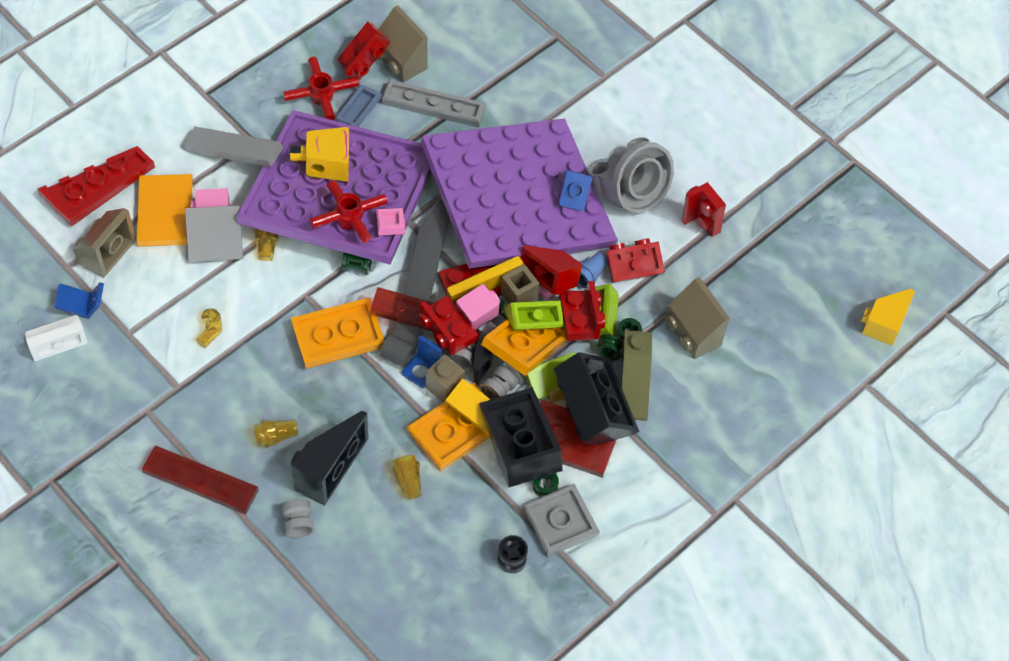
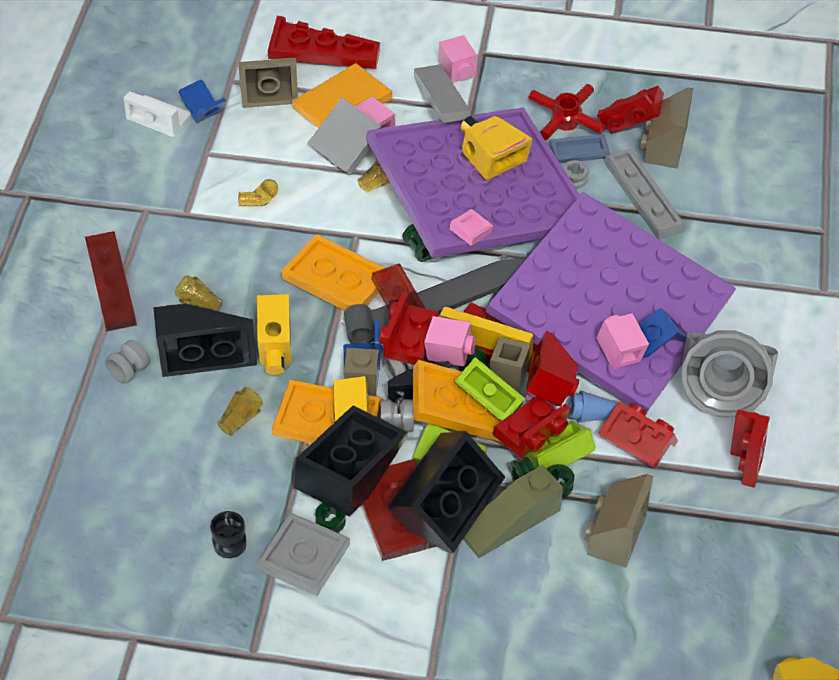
camera: 55 degrees right, 10 degrees down
red bar [310,180,388,243] -> none
none -> yellow torso [257,294,292,375]
none -> bright pink brick [438,35,477,83]
none -> light grey bush [563,160,589,189]
none -> bright pink brick [596,313,649,369]

